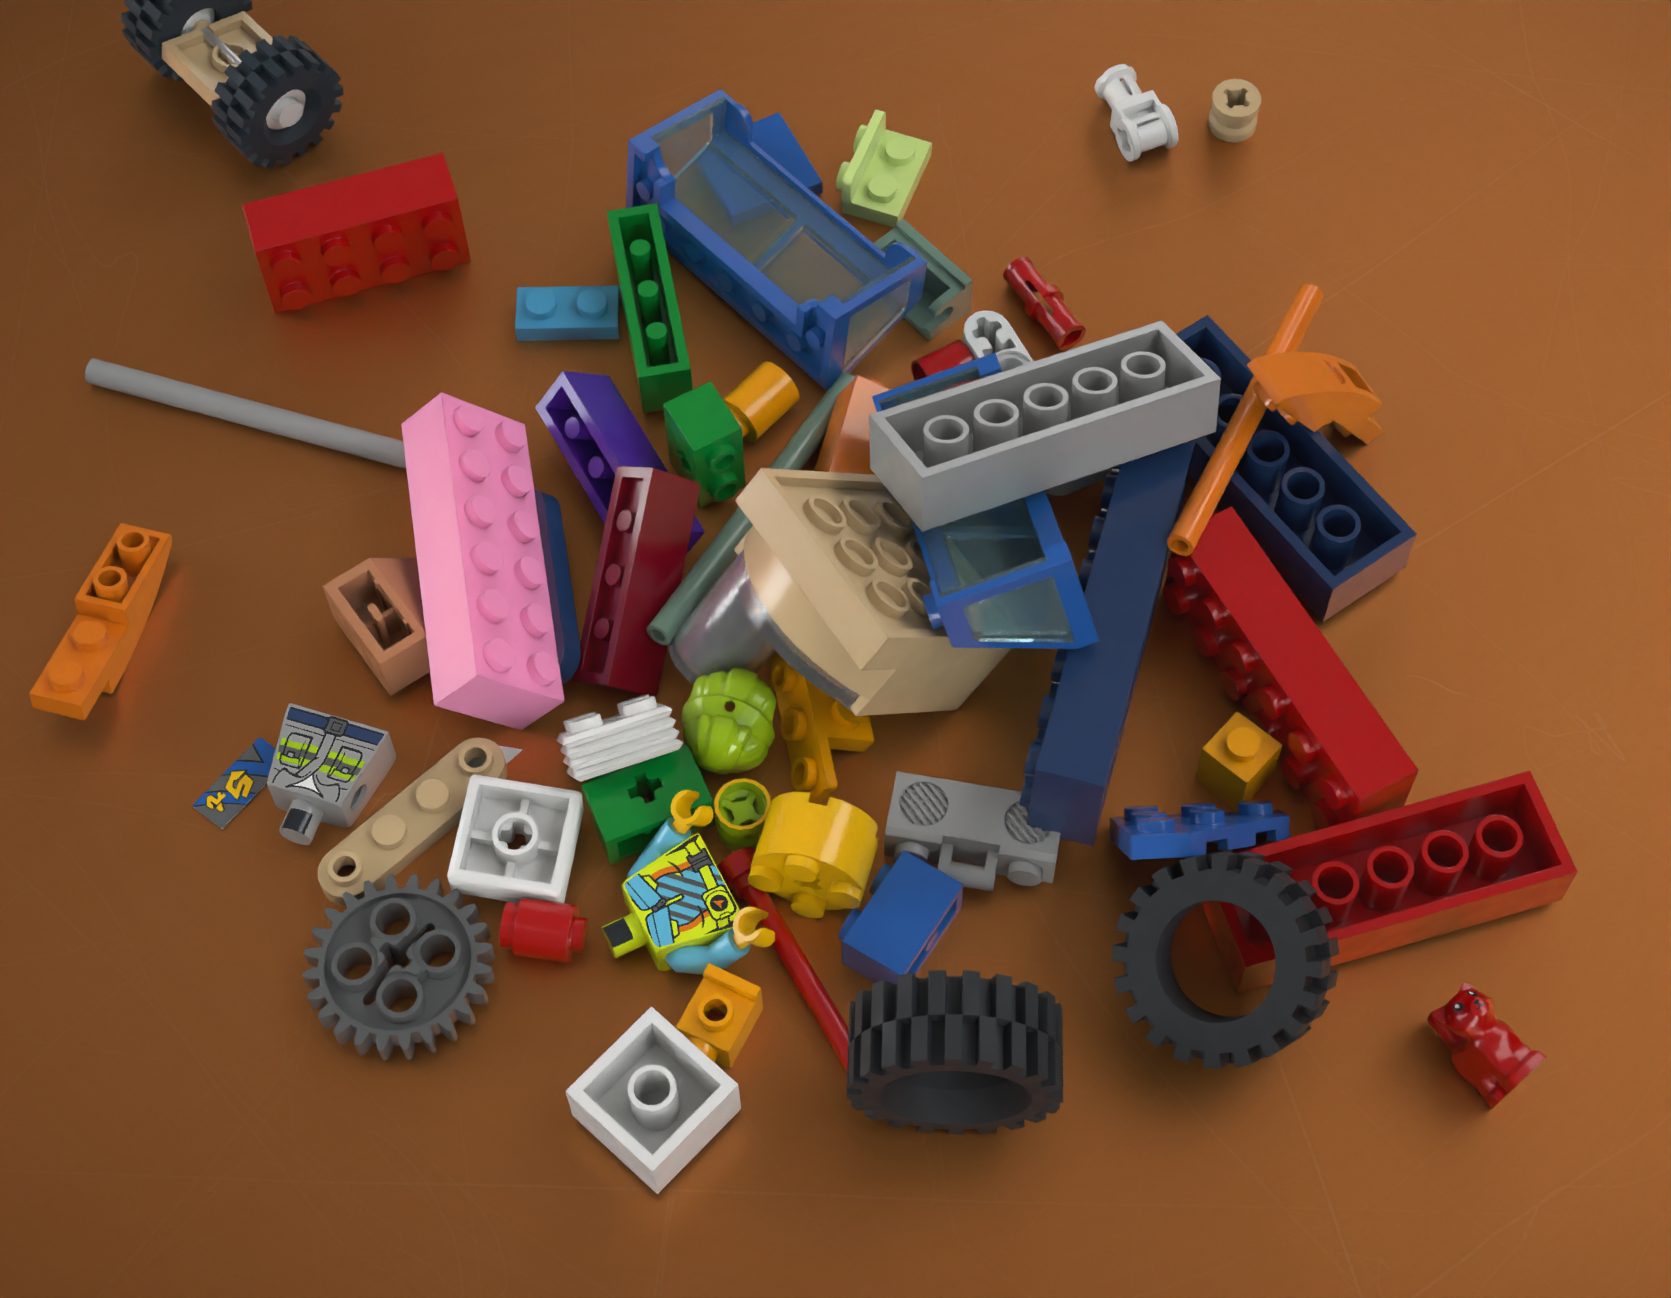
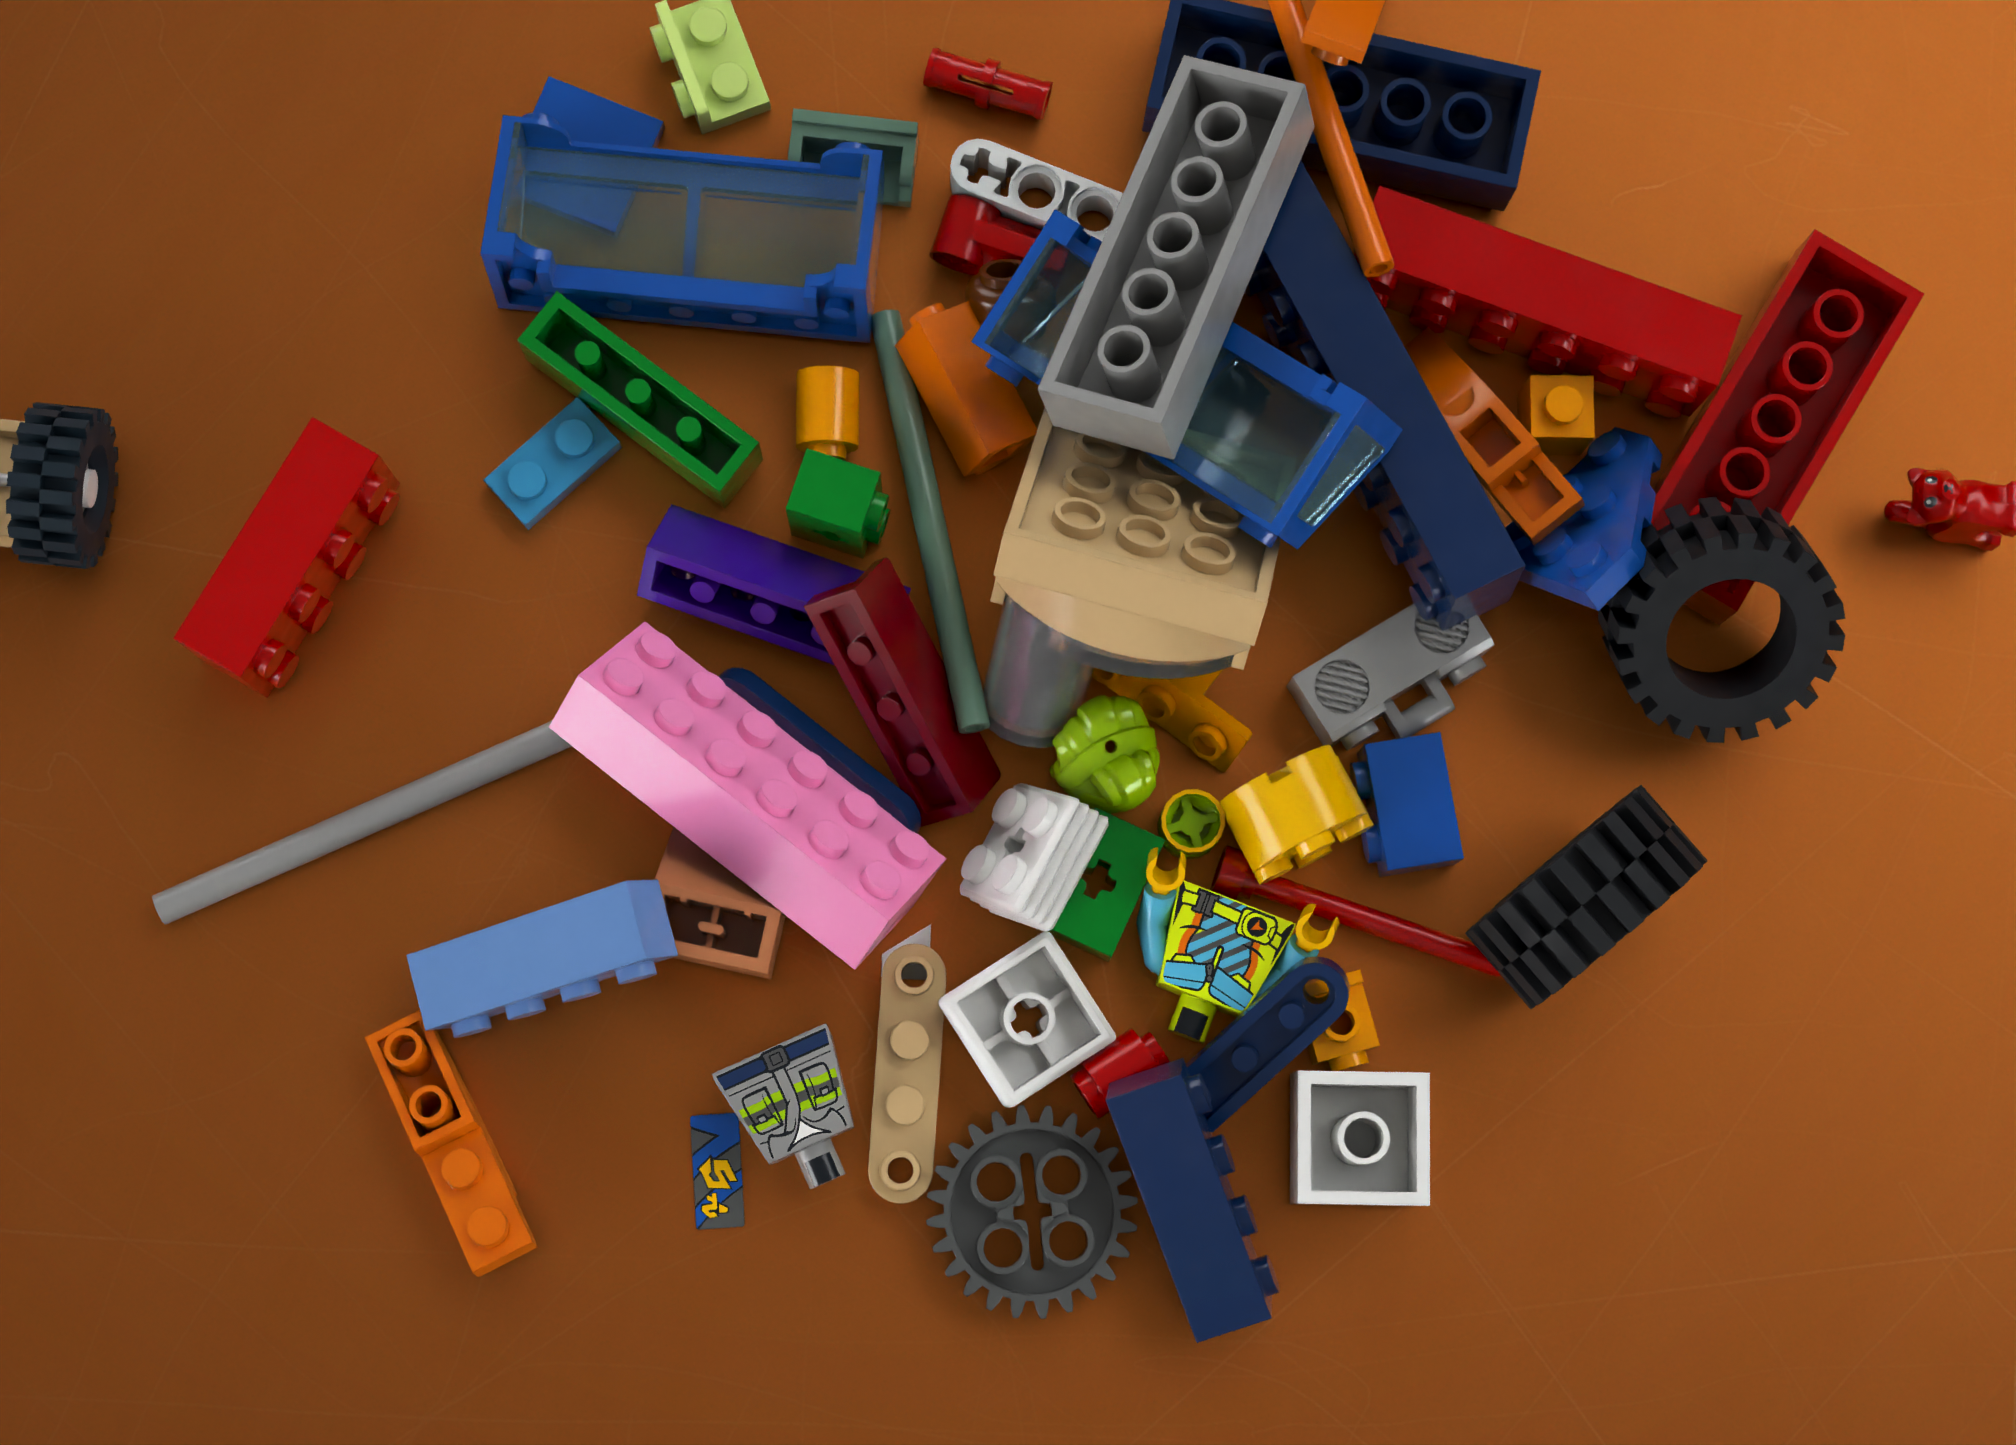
camera: 50 degrees left, 20 degrees up
none -> medium blue brick [406,879,678,1038]
none -> dark blue brick [1106,1058,1280,1343]
none -> dark blue plate [1186,956,1350,1134]
none -> orange slope [1404,327,1585,546]

